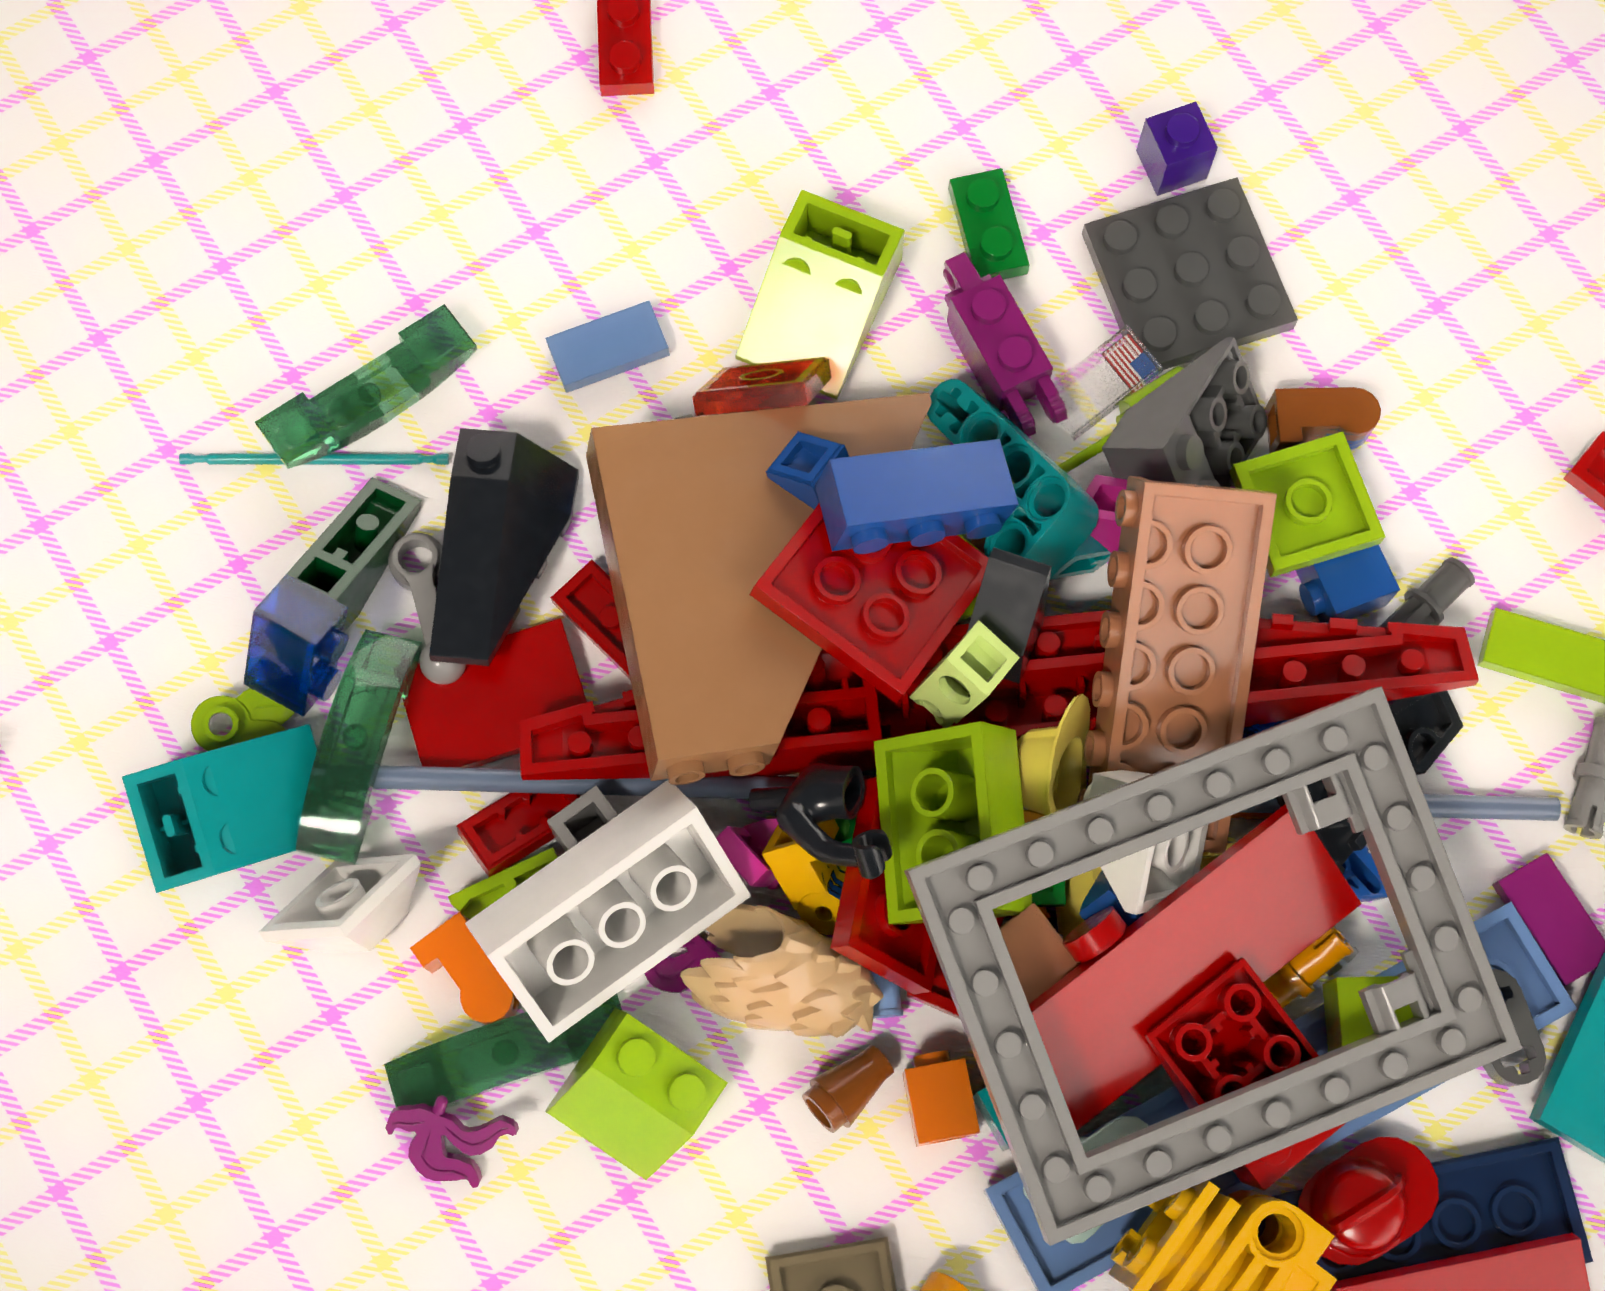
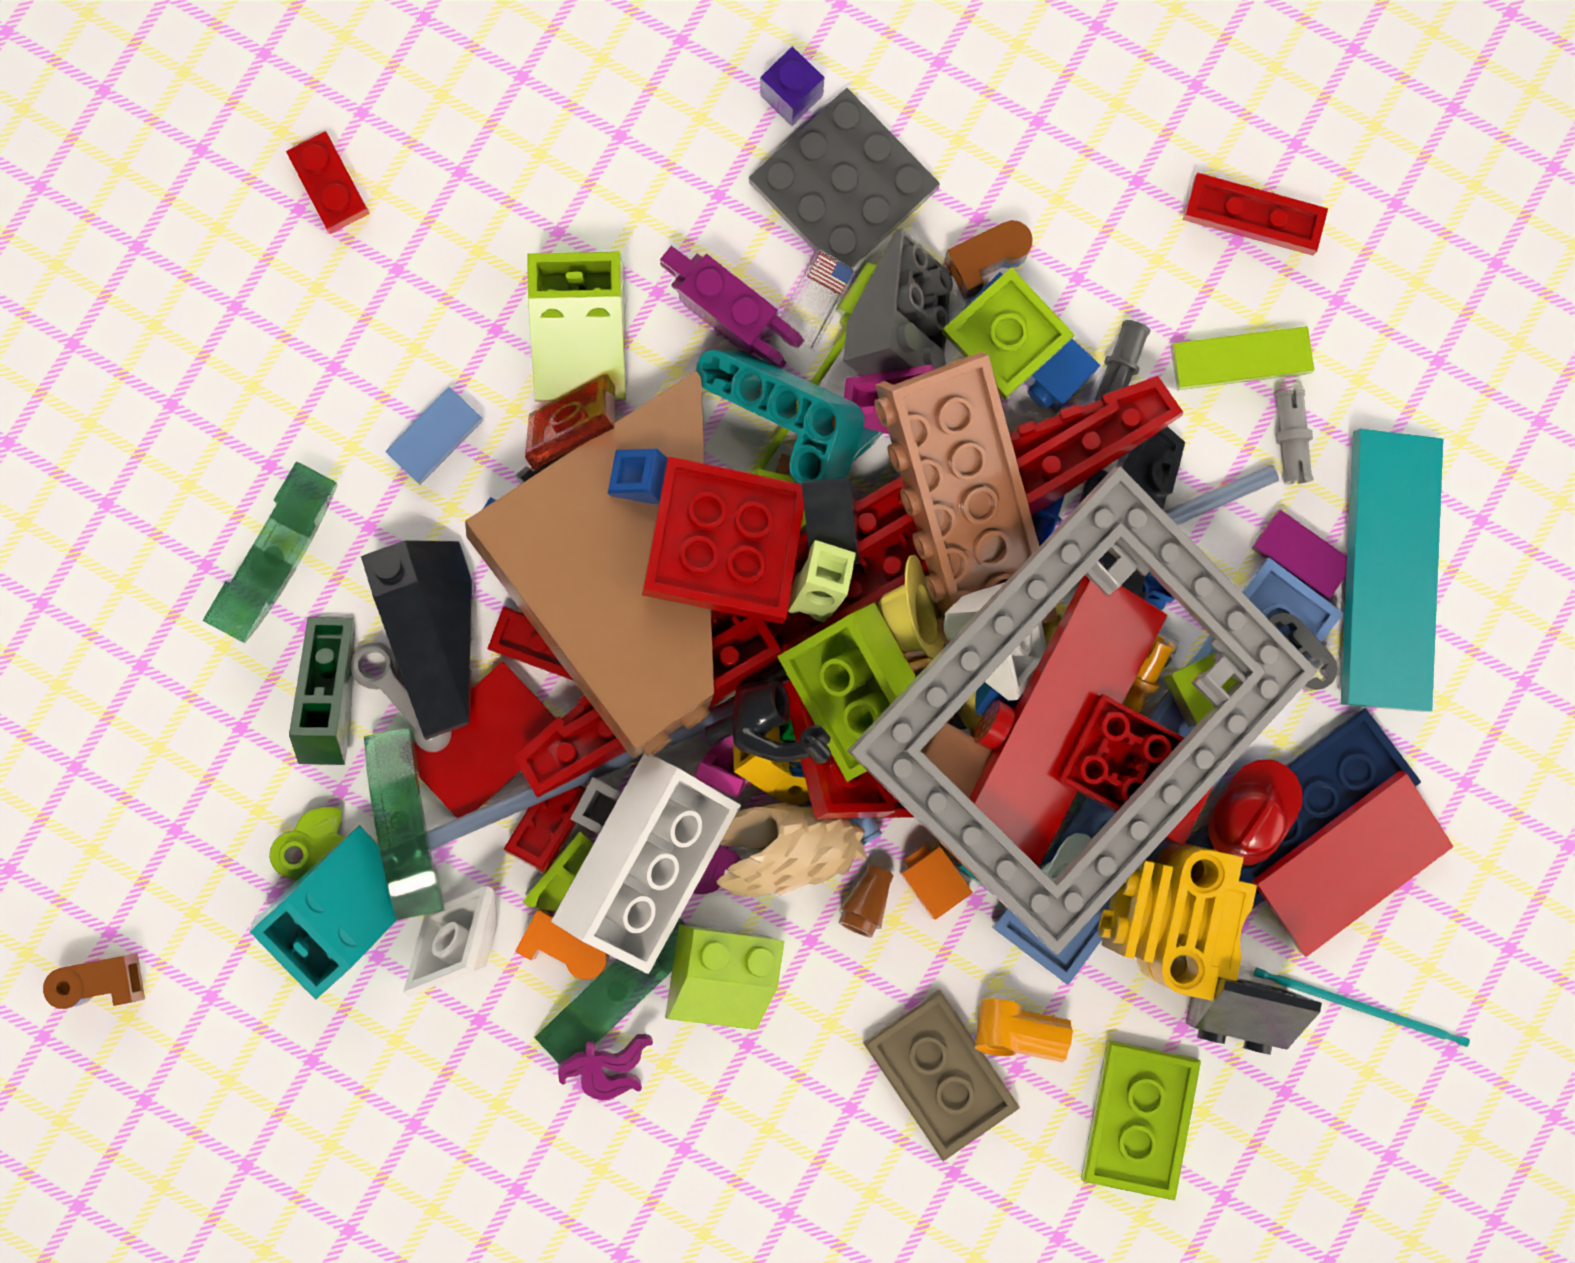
camera: 30 degrees left, 10 degrees up
teal piece [179,453,449,465] -> none
clear blue brick [243,574,349,717] -> none
blue brick [815,439,1019,554] -> none
green plate [948,168,1030,280] -> none

